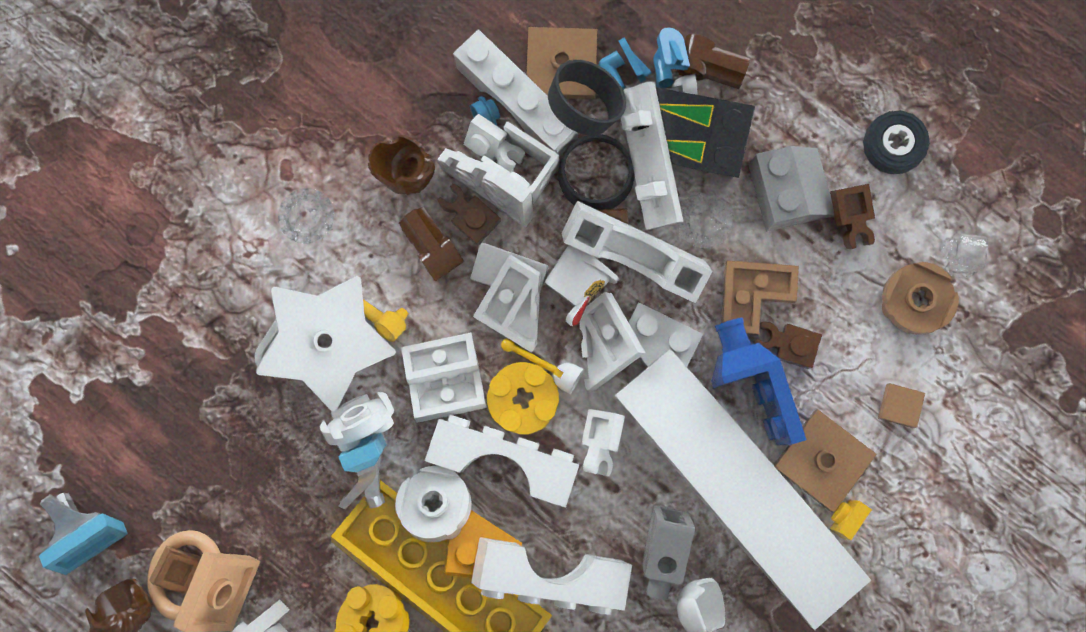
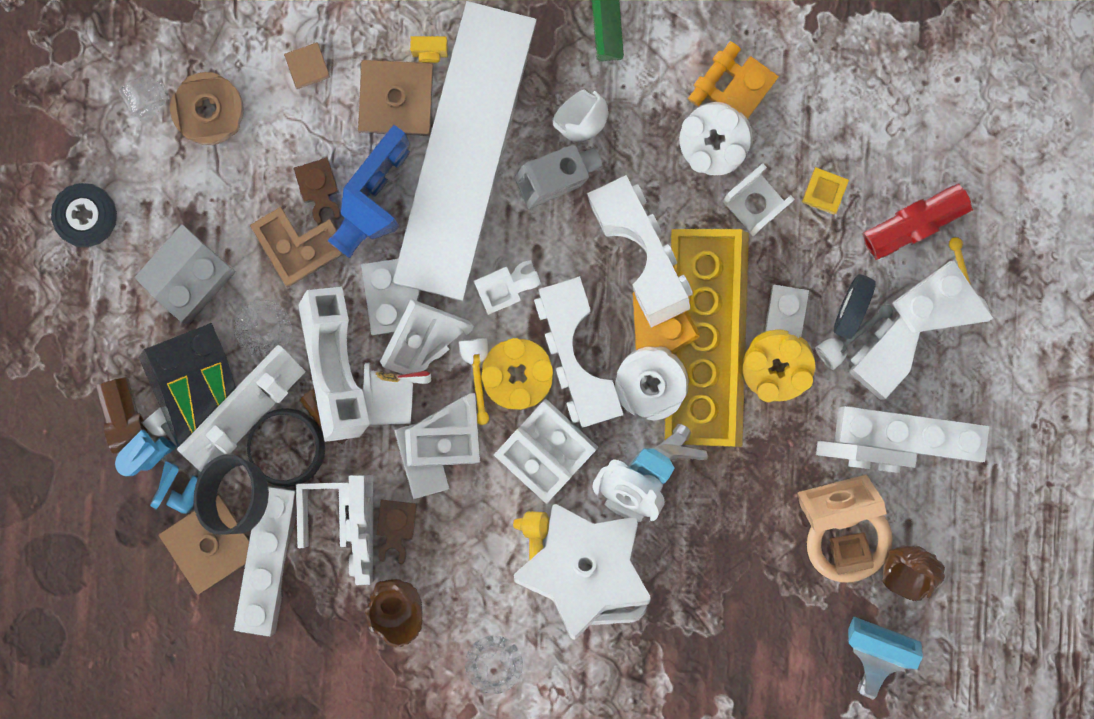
camera: 130 degrees left, 5 degrees up
reddish brown piece [398,207,464,281] -> none
white plate [463,114,525,173] -> none
dark azure plate [470,96,500,126] -> none
reddish brown plate [830,184,875,249] -> none

